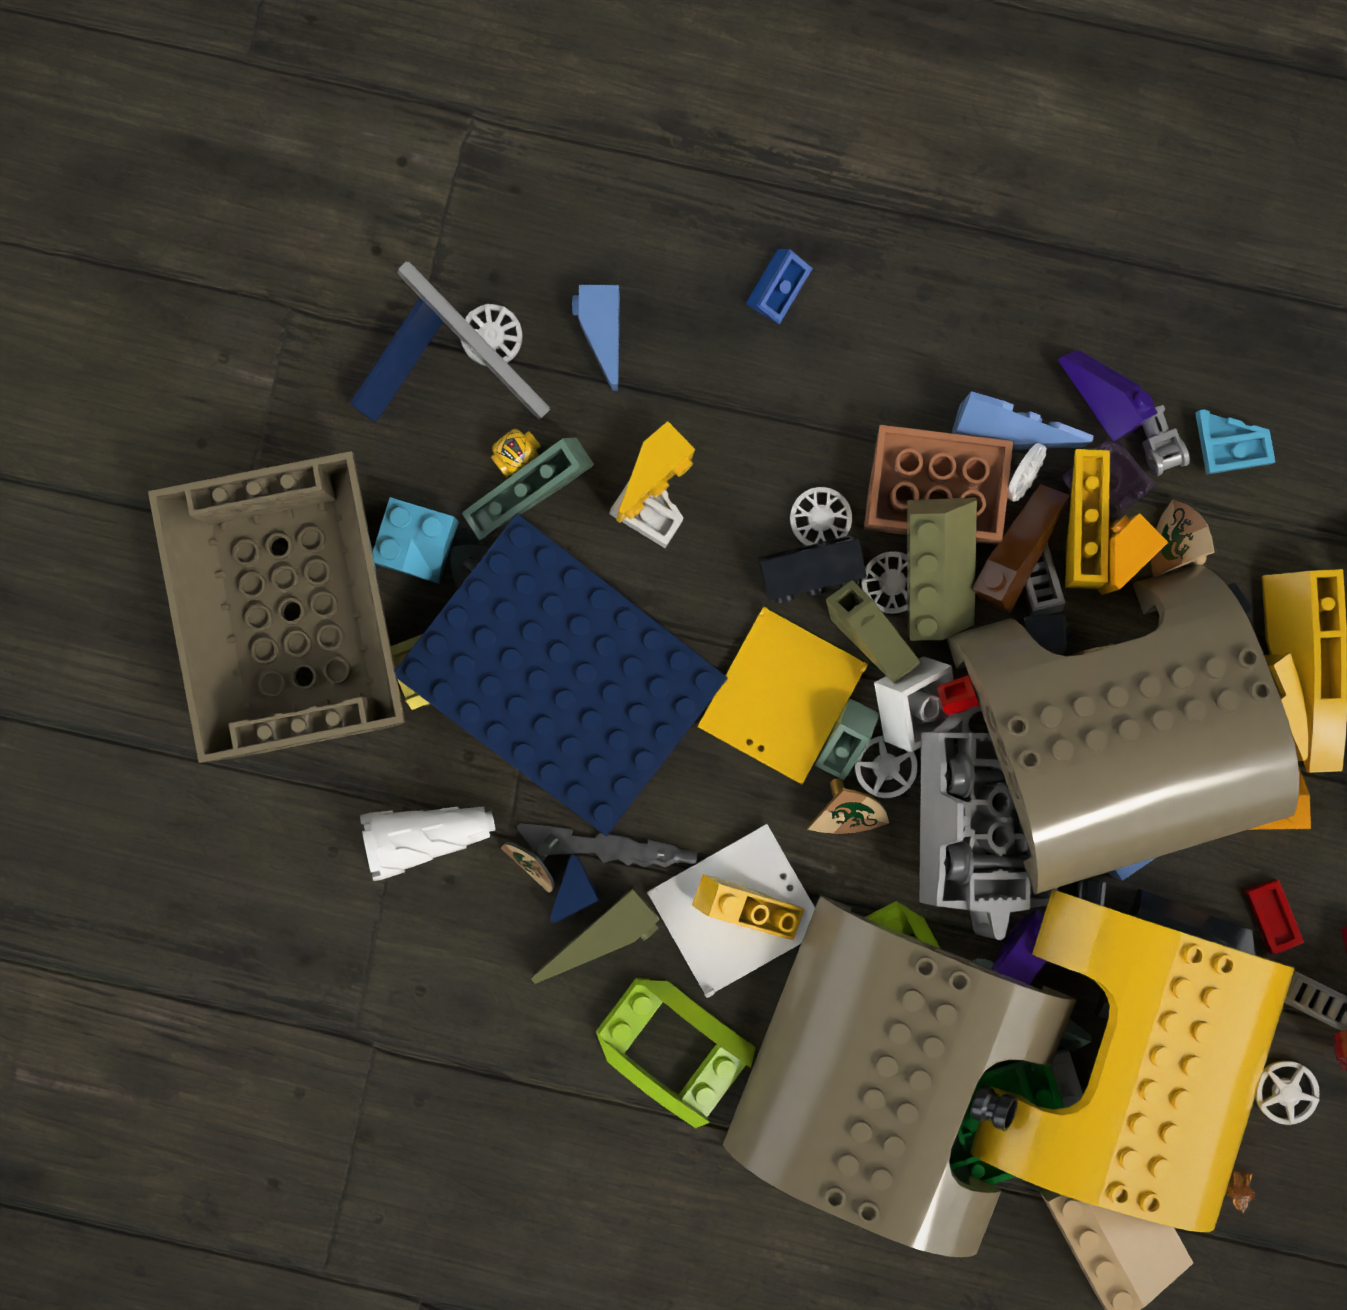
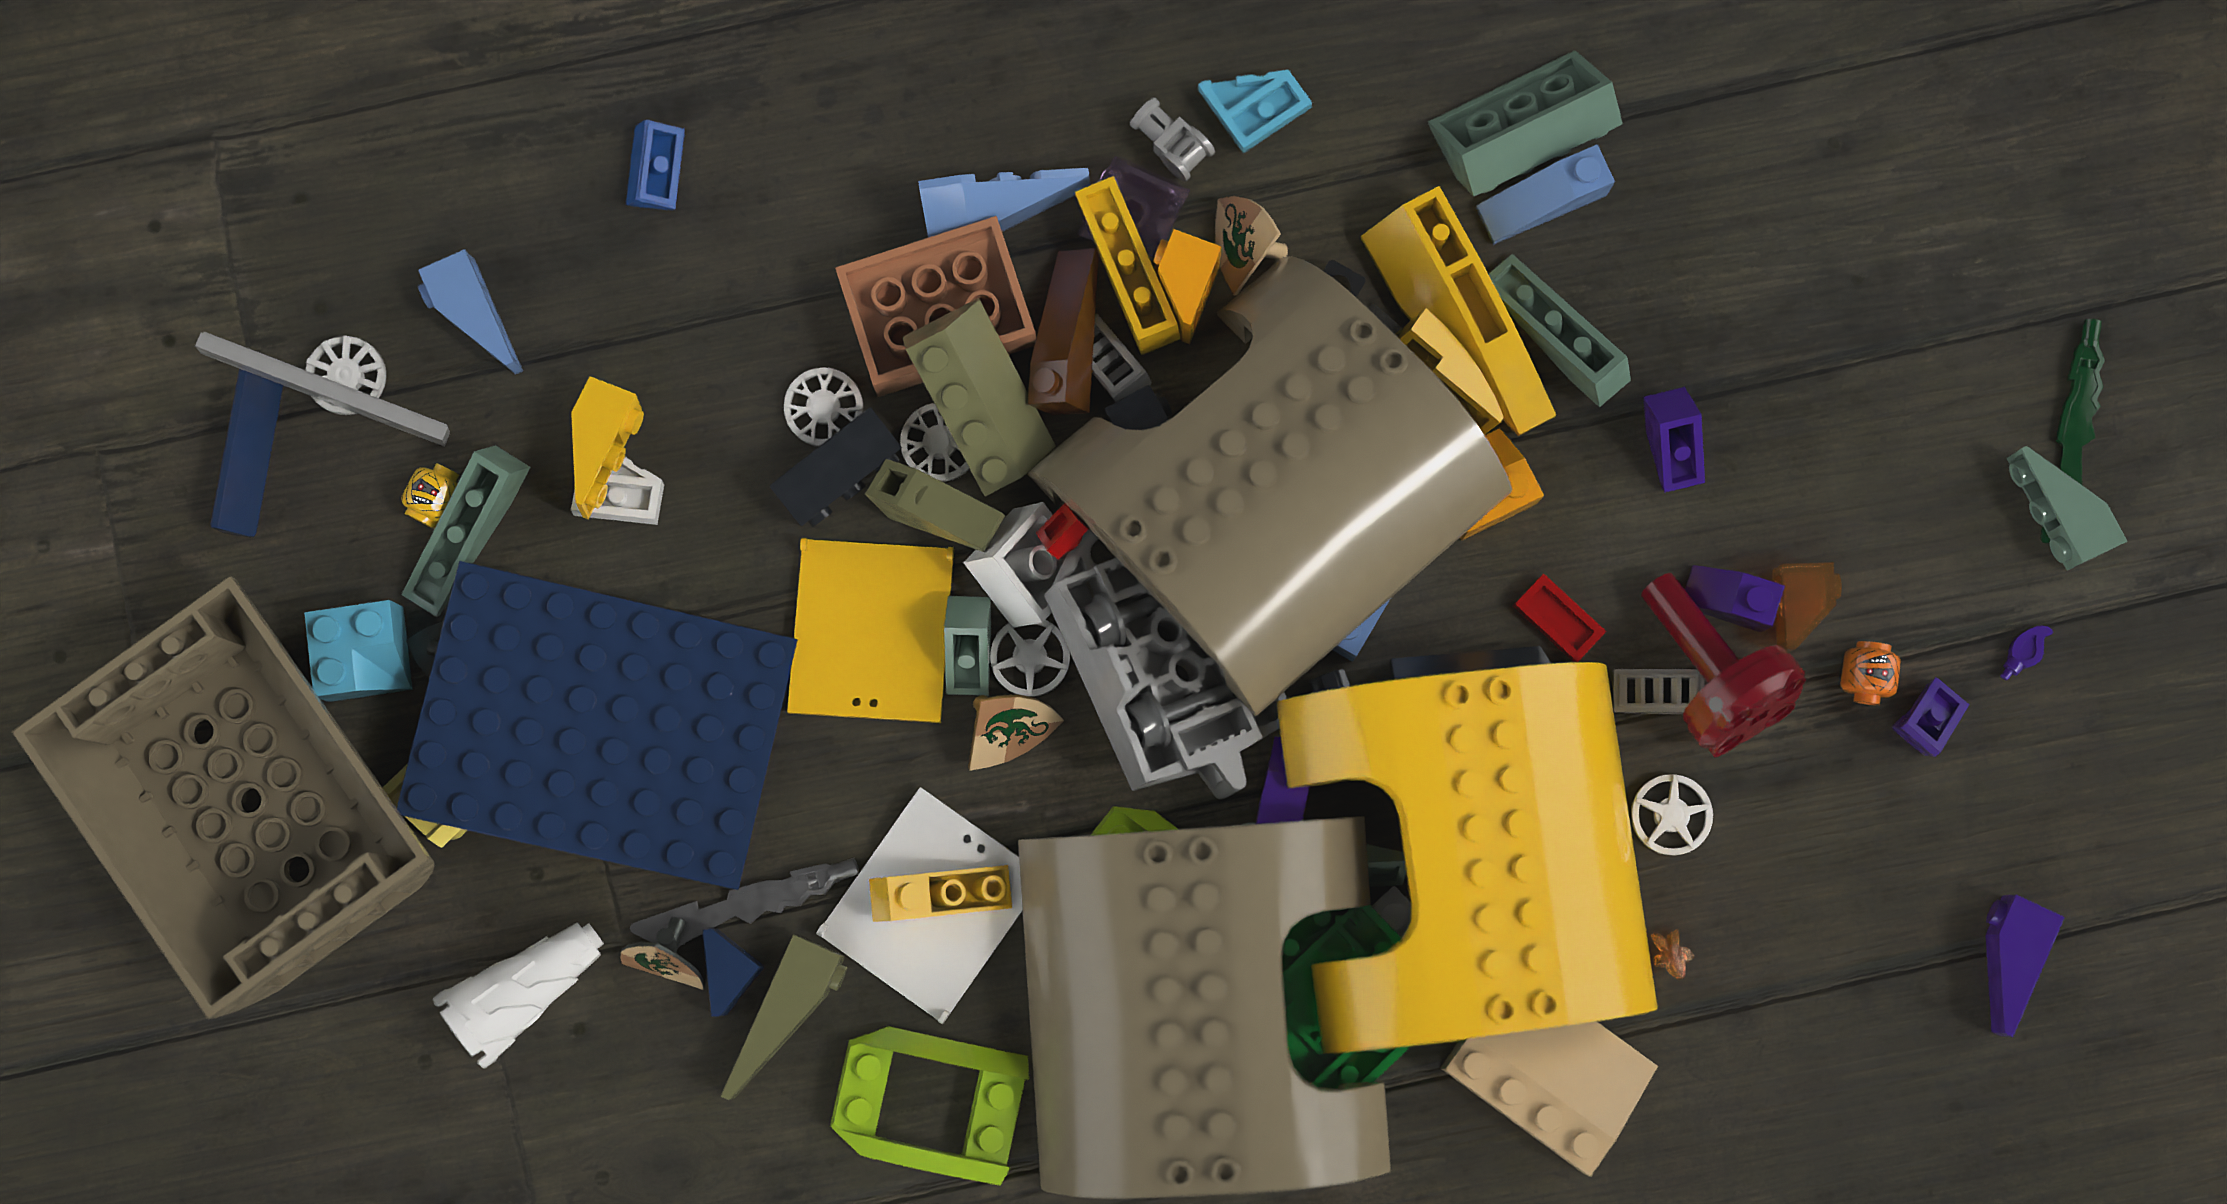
camera: 15 degrees left, 5 degrees down
black wheel [971,1085,1018,1131] -> none
white wheel [1007,443,1047,502] -> none
dark purple slope [1058,350,1158,442] -> none

